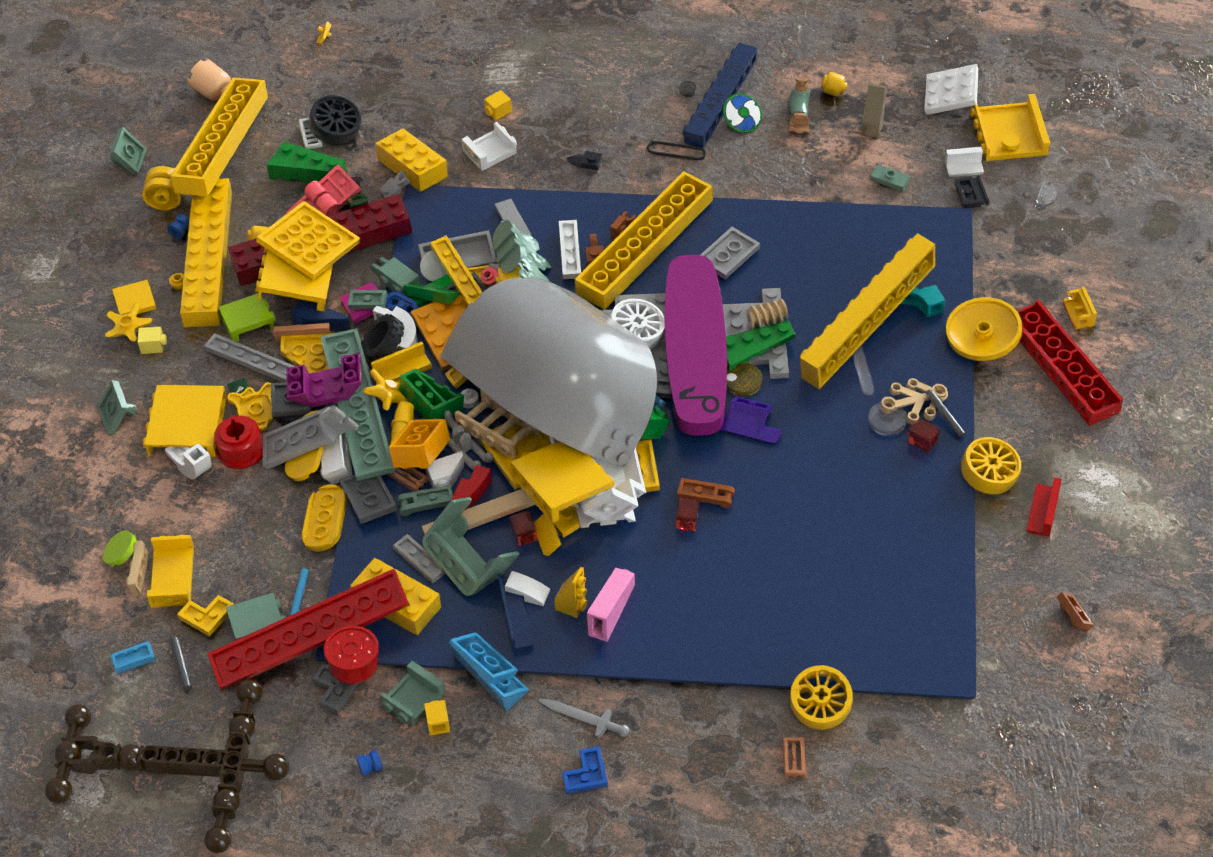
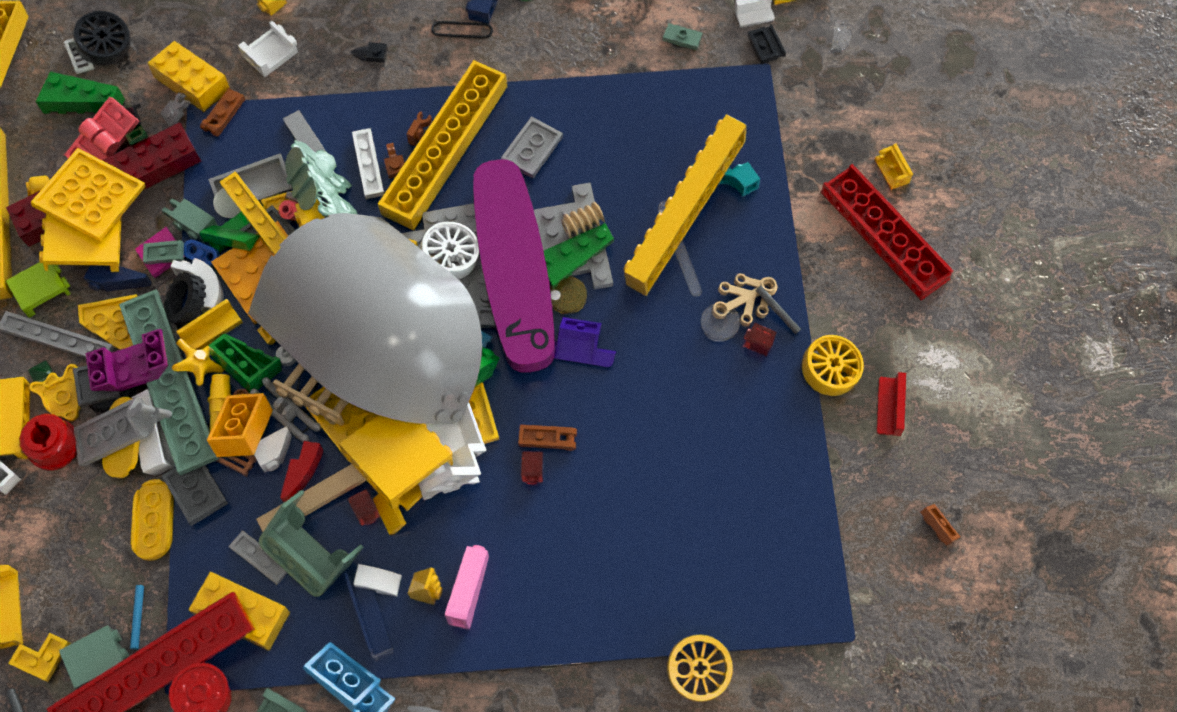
camera: 10 degrees left, 15 degrees up
nougat tile [273,323,331,343] -> none
sand green plate [397,485,453,516] -> none
yellow dish [946,297,1022,361] -> none
none -> dark orange plate [200,88,245,136]

